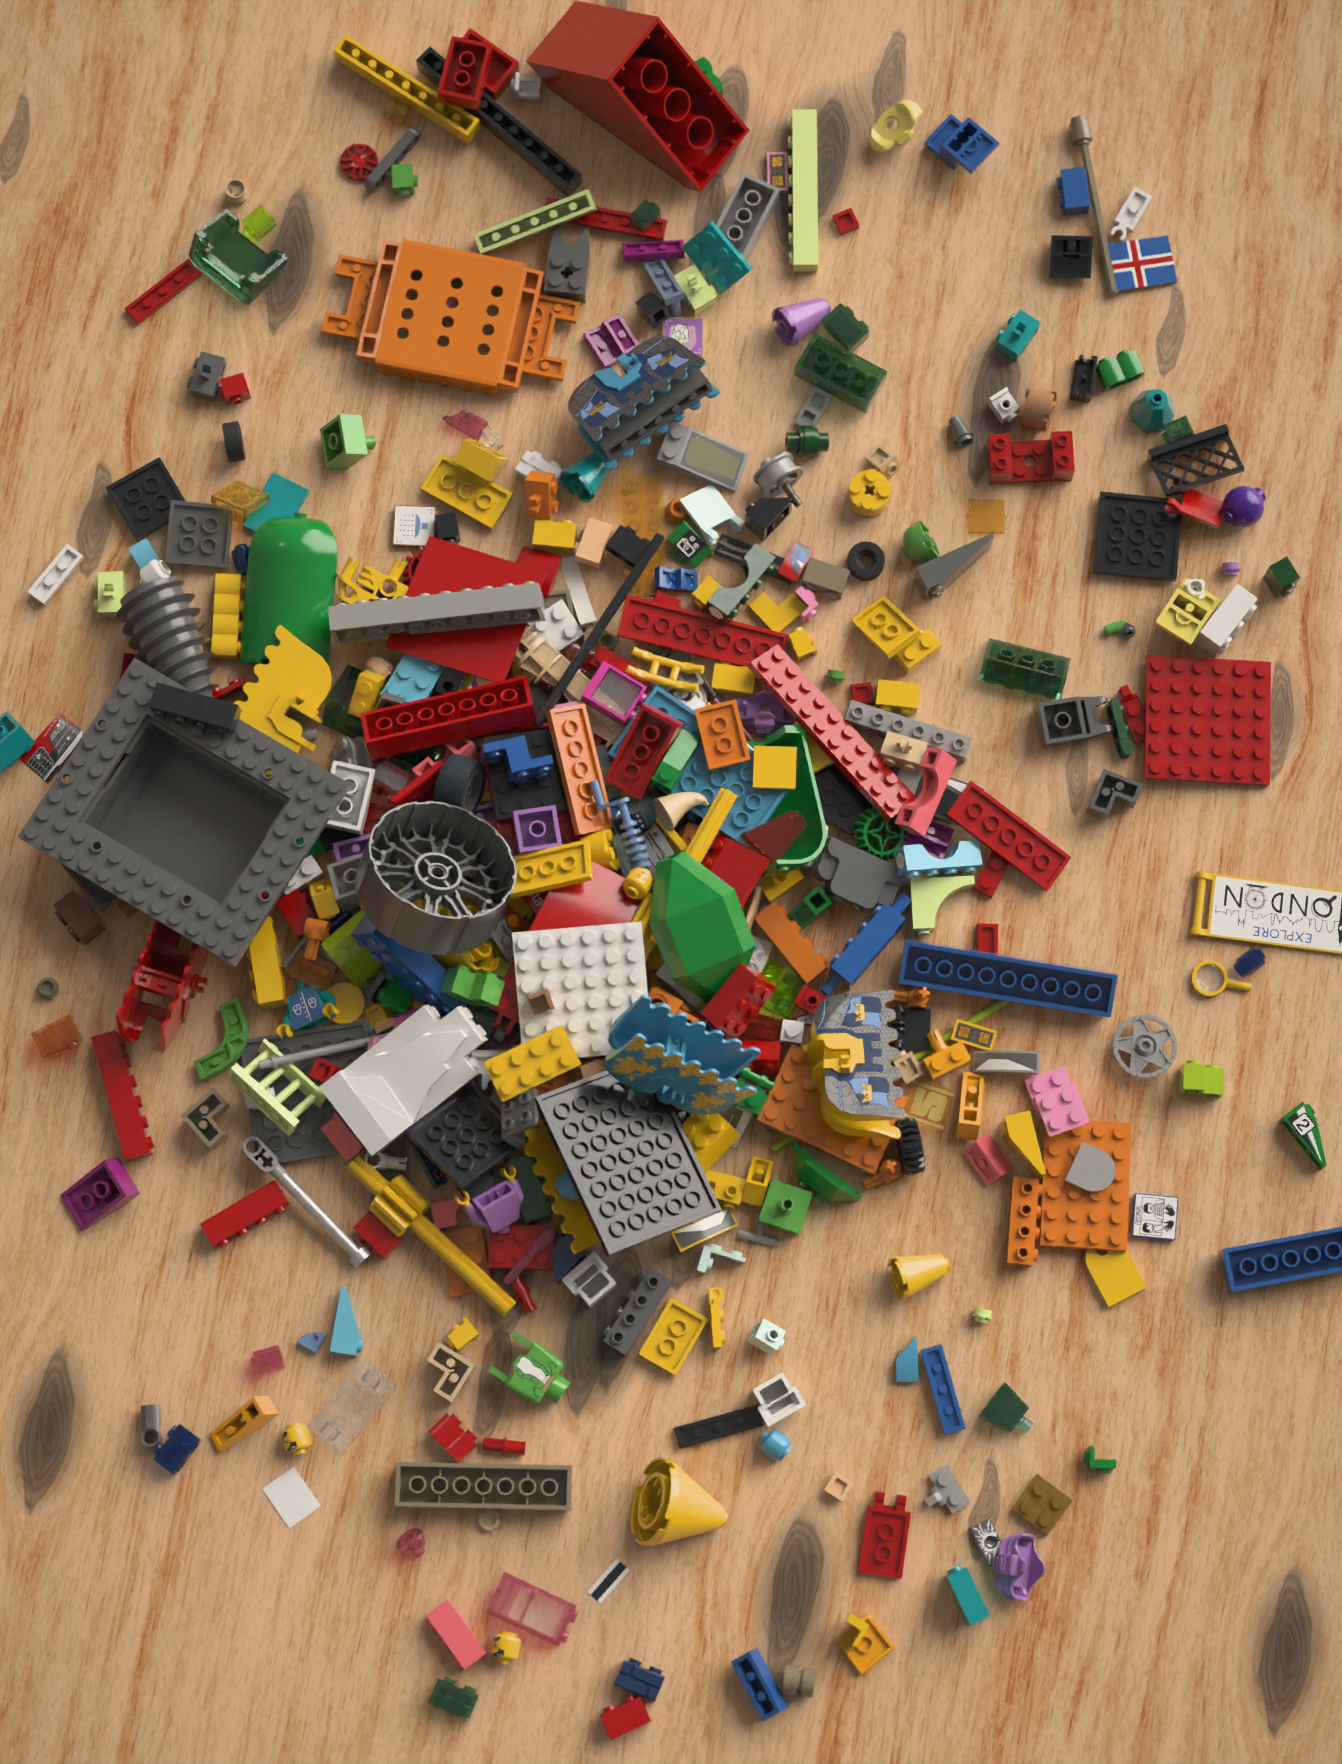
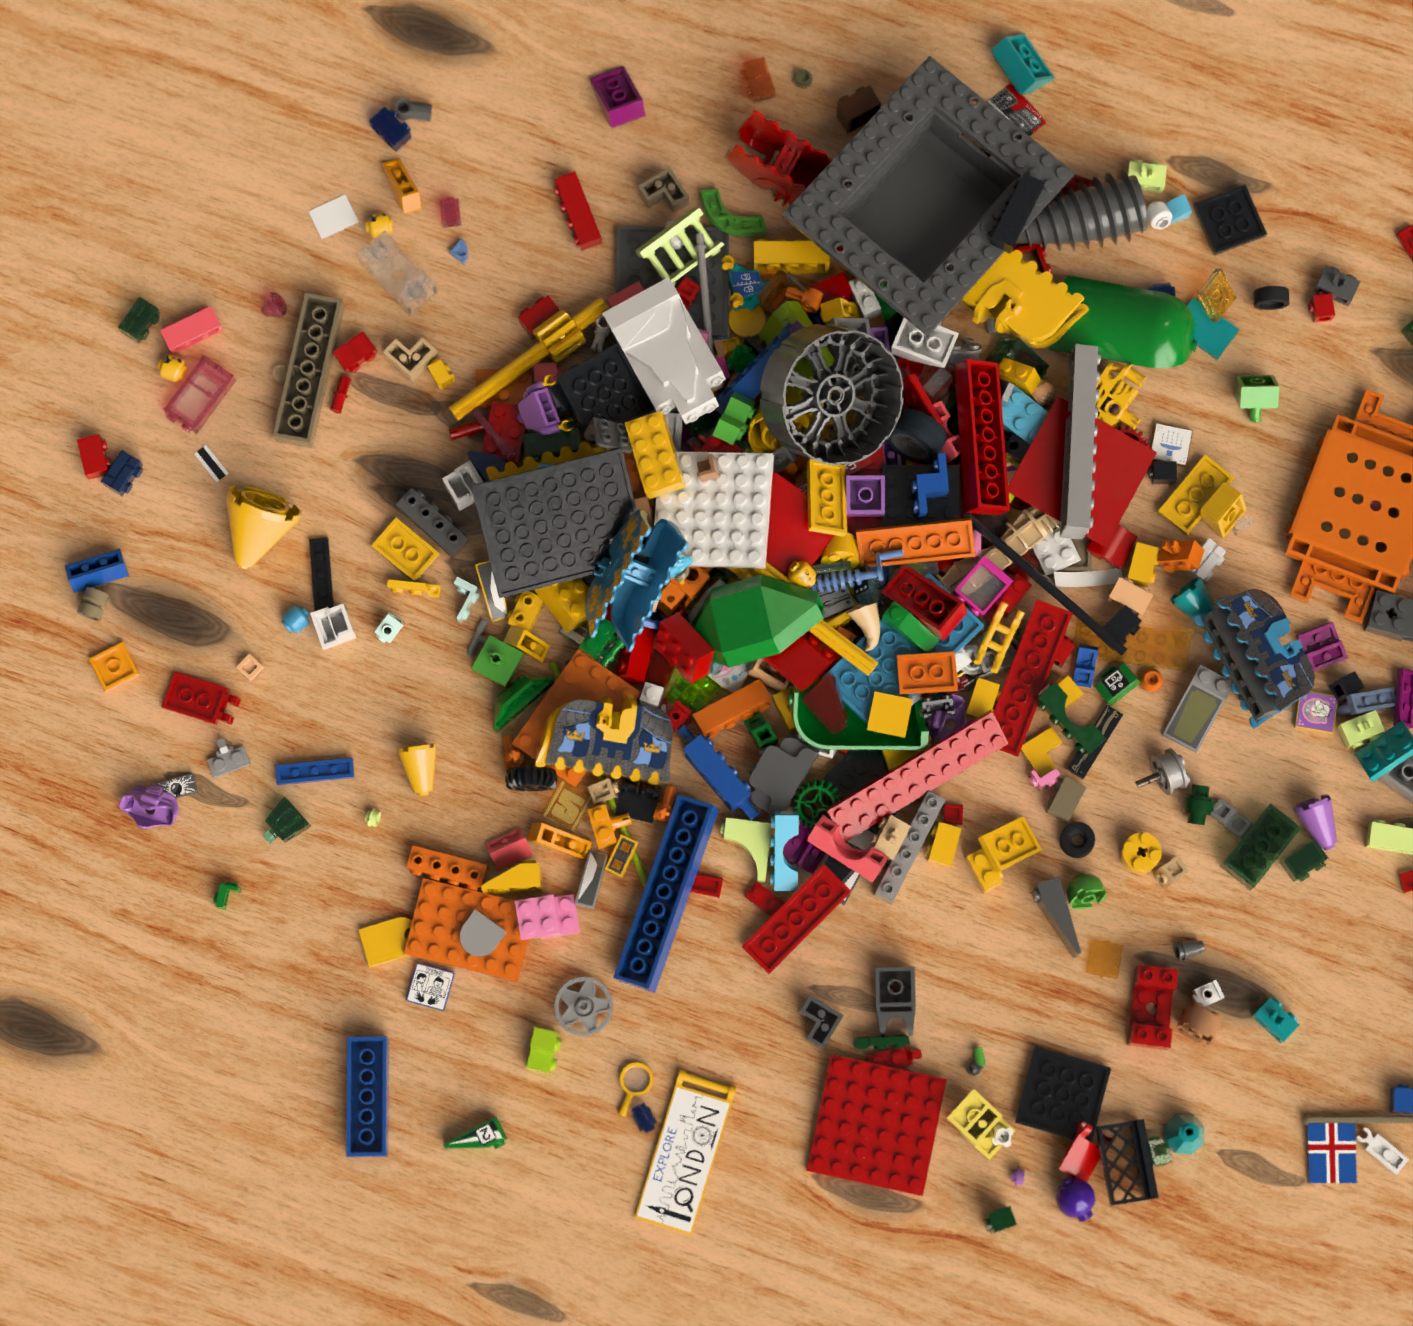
camera: 100 degrees right, 0 degrees up
white plate [27,544,84,606] -> none
red brick [91,1030,155,1162] -> none
dark grey plate [165,500,234,569] -> none
yellow brick [211,574,246,659] -> none
flat silver piece [243,1137,371,1268] -> none
medium azure slope [330,1287,364,1357] -> none
clear pink slope [443,410,488,441] -> none
bright green piece [488,1331,571,1405] -> none
olive plate [595,631,620,653] -> none
light aqua flag [679,484,745,546] -> none
black slope [745,497,792,542] -> none
slope [777,541,815,584] -> none
yellow brick [788,627,817,663] -> none
bright green plate [825,669,845,684] -> none
yellow panel [845,1613,870,1648] -> none
dark azure slope [896,1337,918,1382] -> none
teal brick [944,1565,990,1626] -> none
clear green slope [979,638,1070,699] -> none
pearl gold plate [1011,1474,1073,1536] -> none
black brick [1050,235,1093,279] -> none
black hinge [1070,355,1098,403] -> none
green brick [1096,349,1145,391] -> none
white brick [1194,583,1258,658] -> none
none -> black piece [920,691,955,719]

